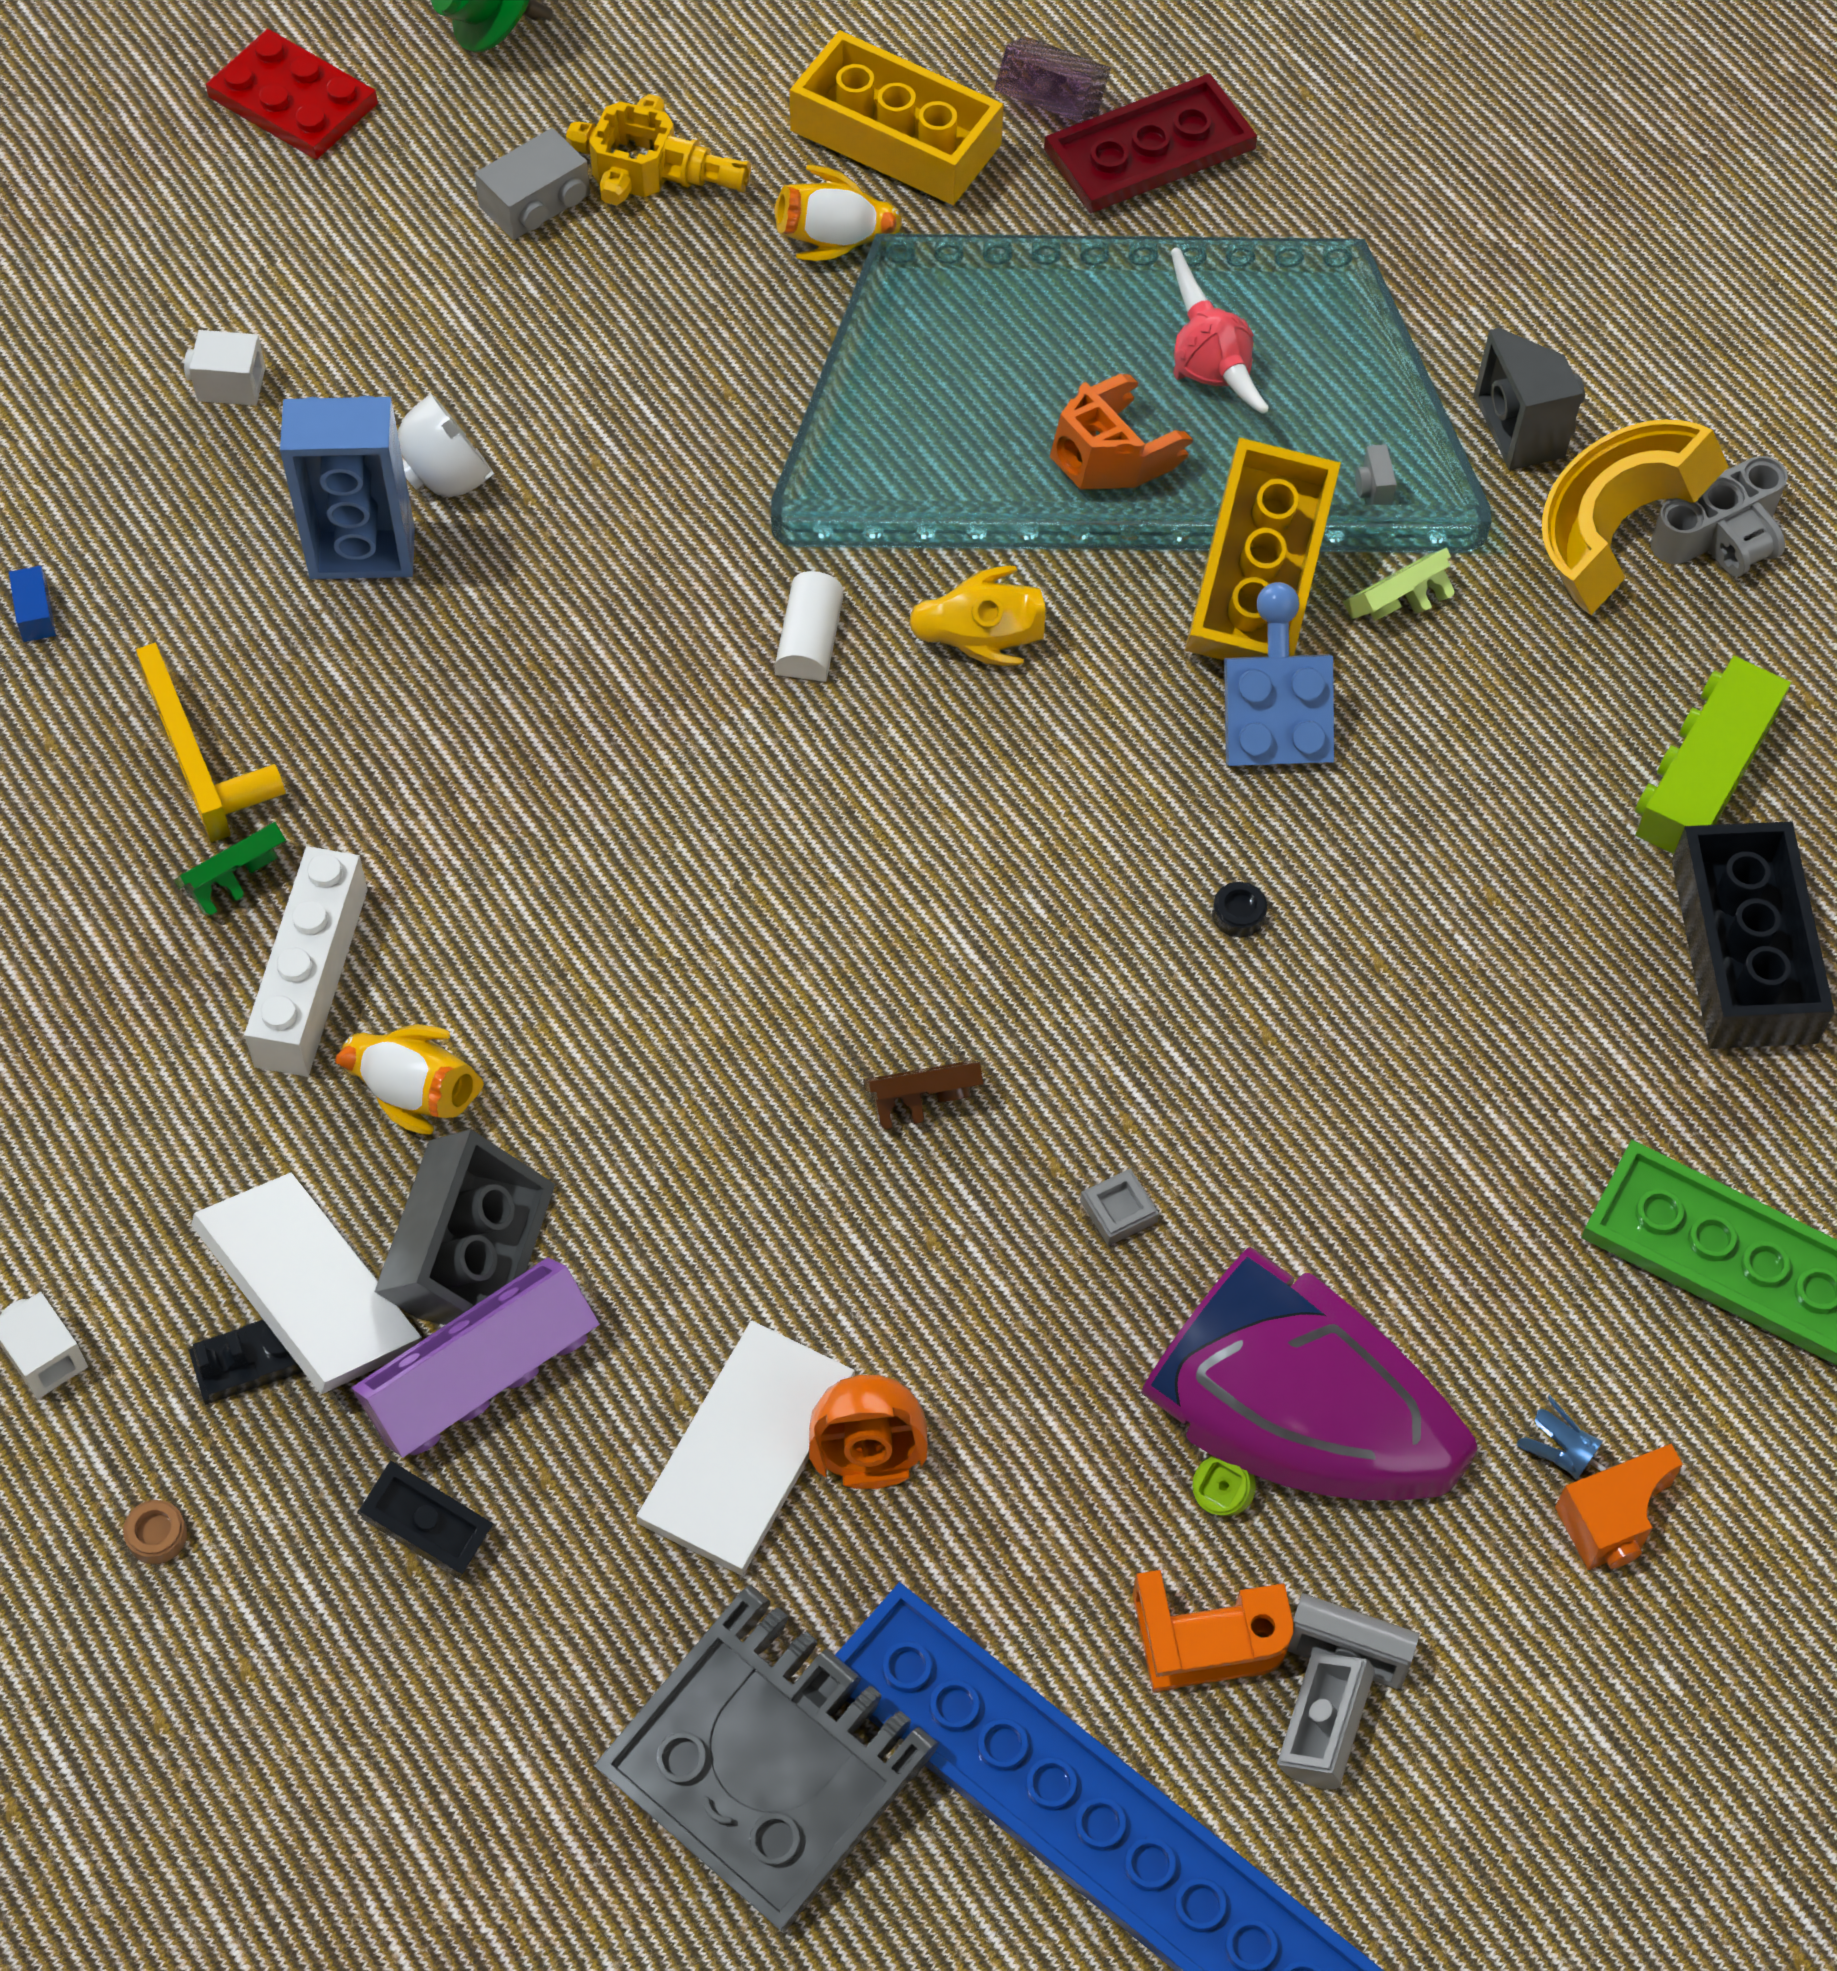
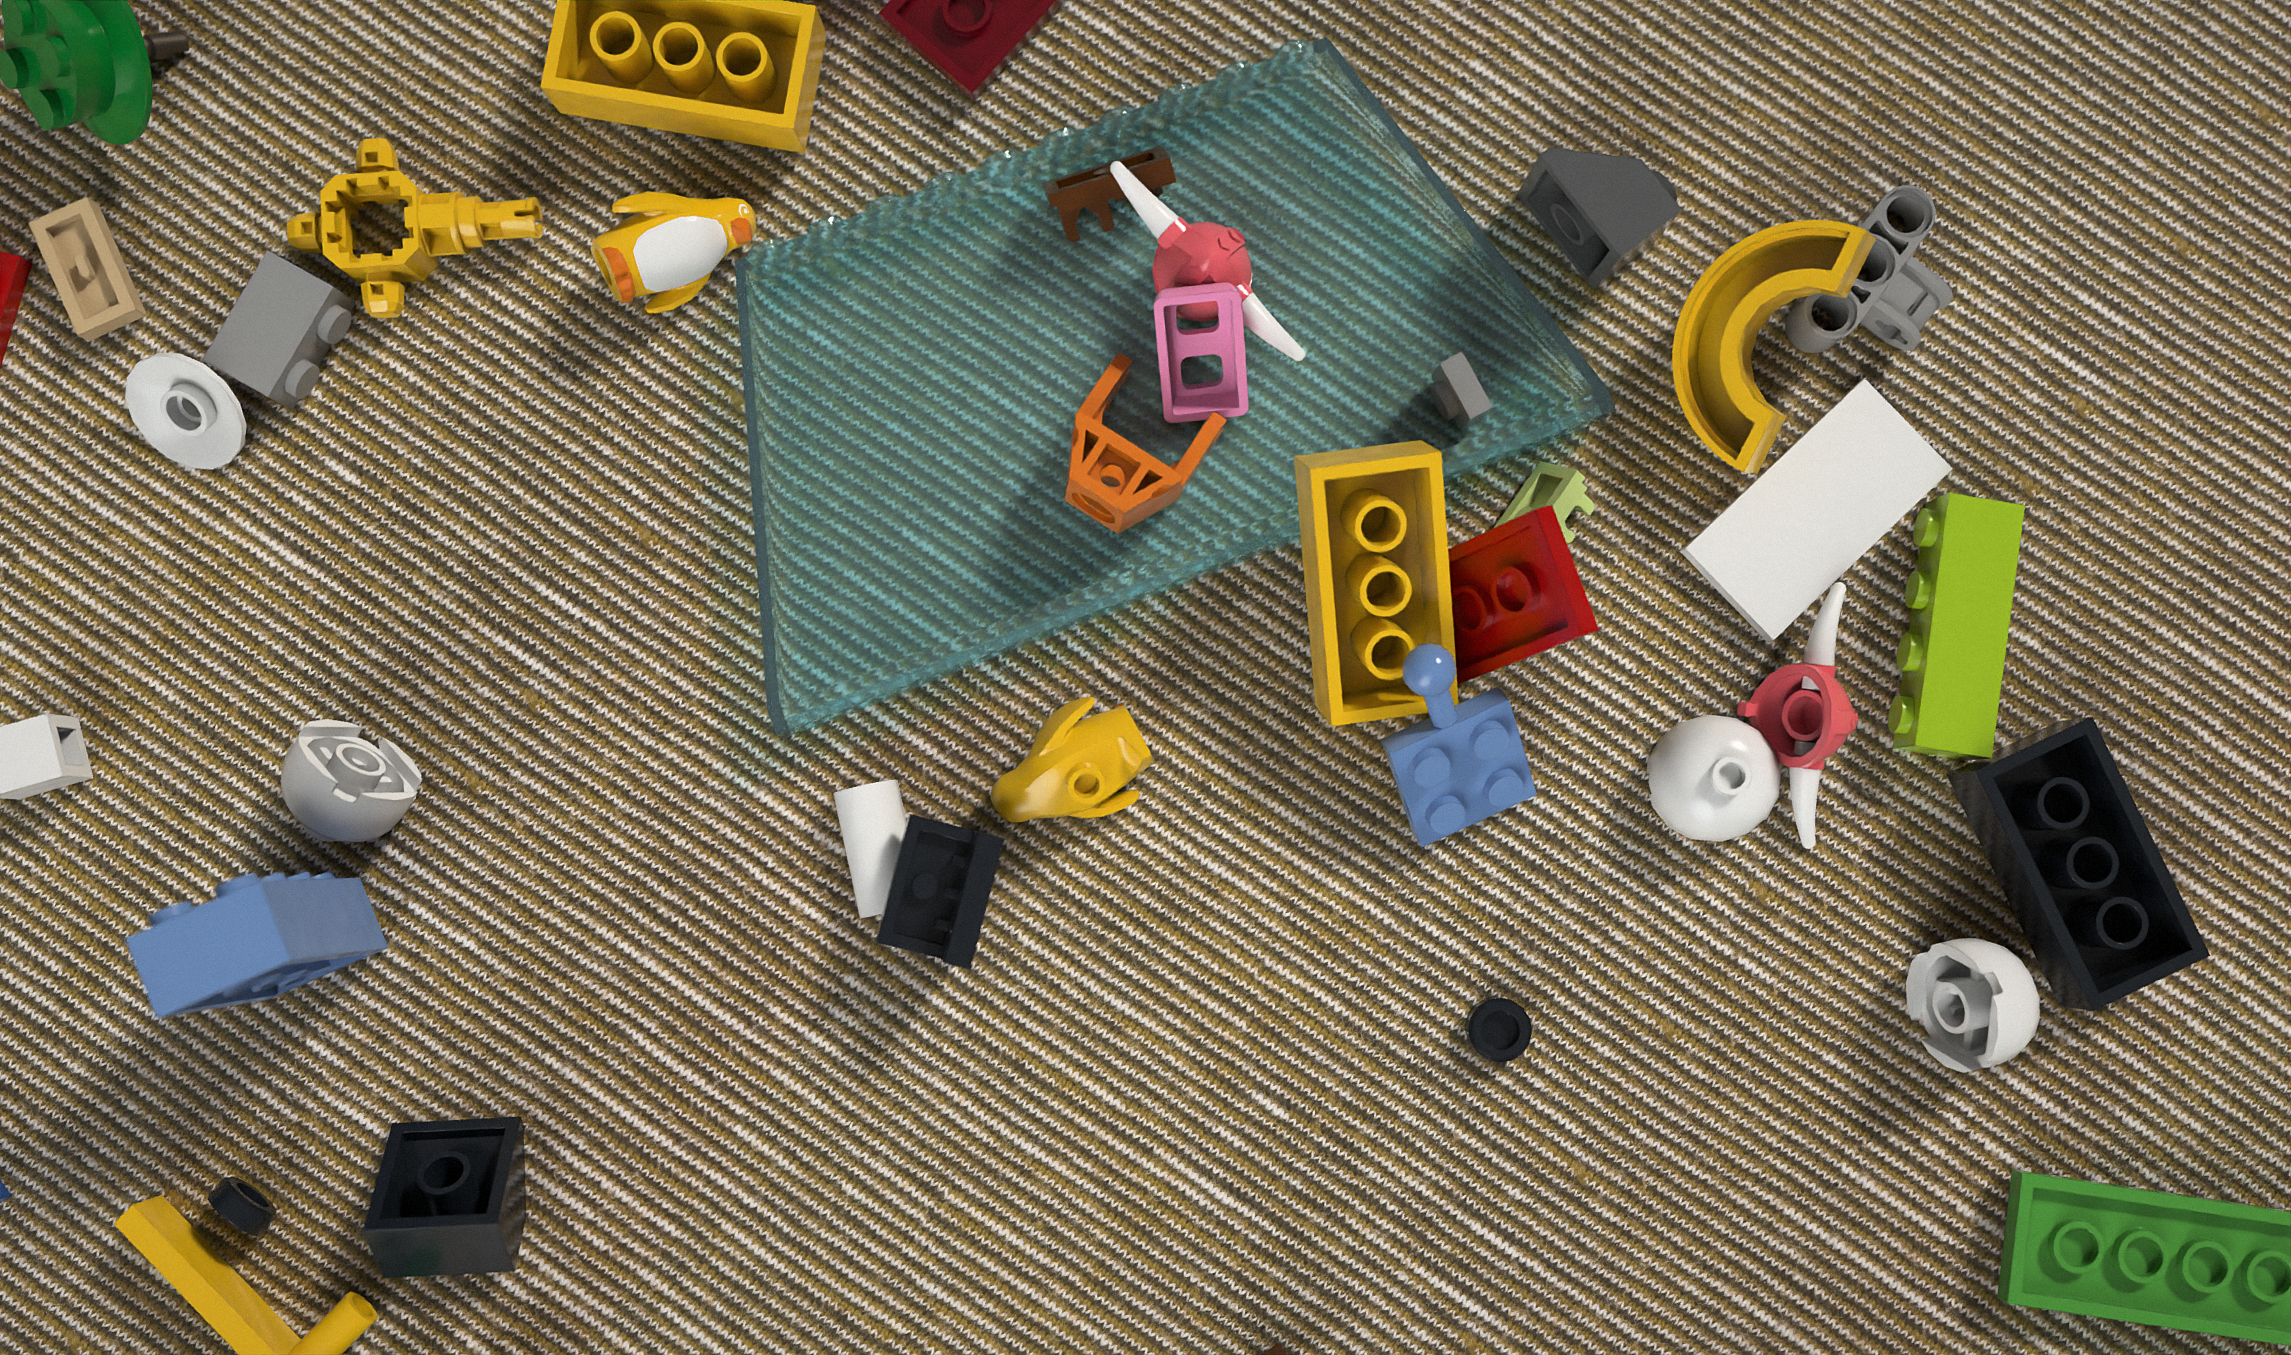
camera: 25 degrees left, 25 degrees up
none -> tan plate [28,197,147,341]
none -> white dish [125,352,247,470]
none -> black tile [208,1176,277,1237]
none -> black slope [362,1116,526,1278]
none -> black bracket [875,814,1004,969]
none -> reddish brown plate [1042,146,1177,242]
none -> bright pink piece [1154,282,1249,423]
none -> red plate [1448,505,1599,685]
none -> white cylinder [1647,715,1781,842]
none -> white tile [1680,378,1953,642]
none -> coral helmet [1736,582,1858,849]
none -> white cylinder [1906,938,2040,1073]

